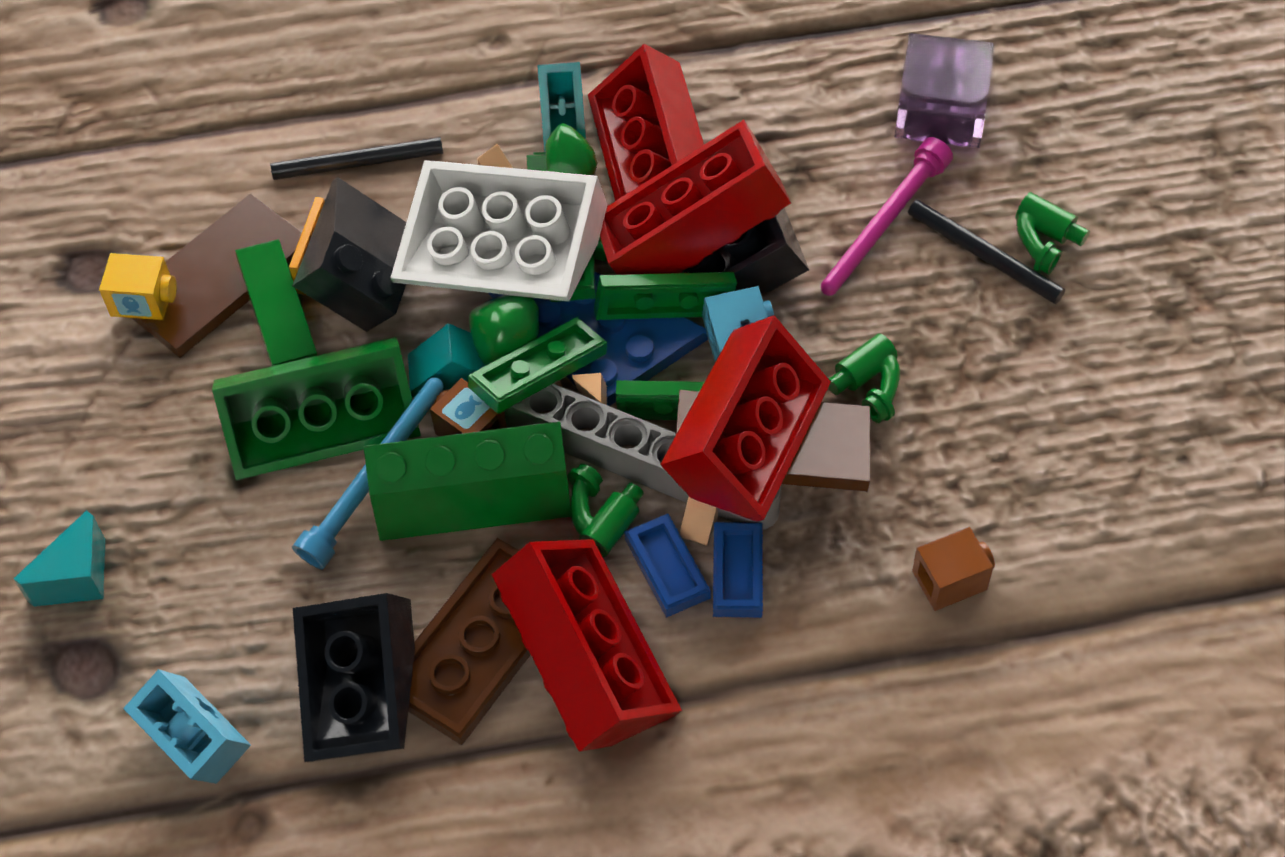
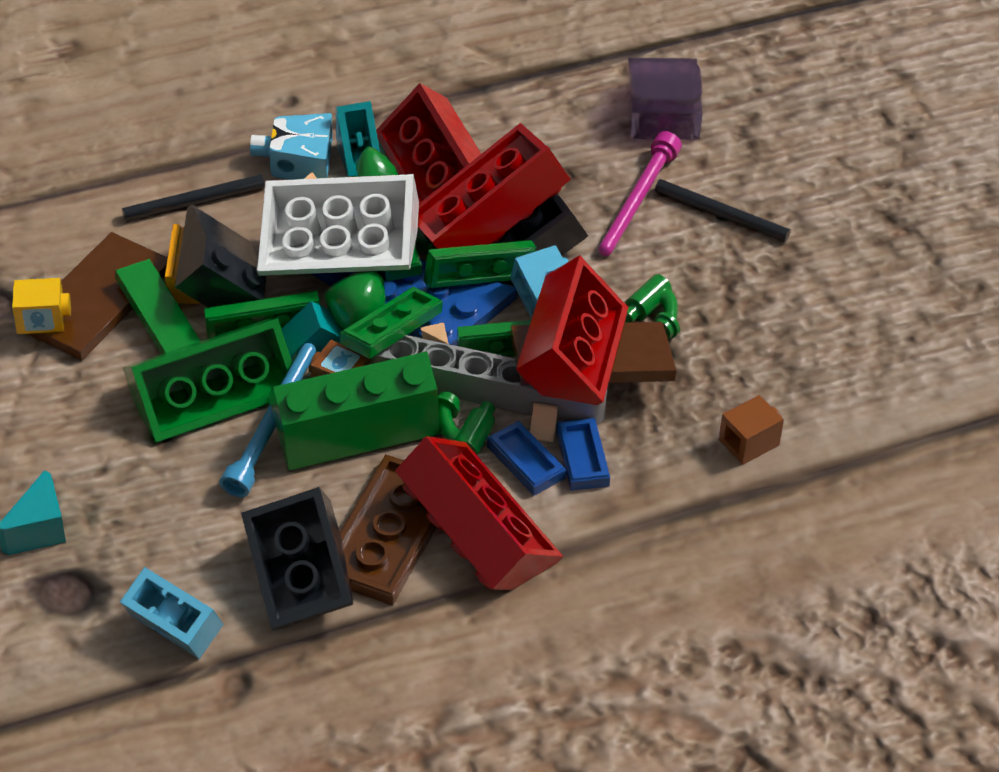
camera: 15 degrees left, 10 degrees down
green plant [1015,192,1090,275] -> none
none -> green tile [204,291,320,339]
none -> medium azure torso [250,113,333,180]

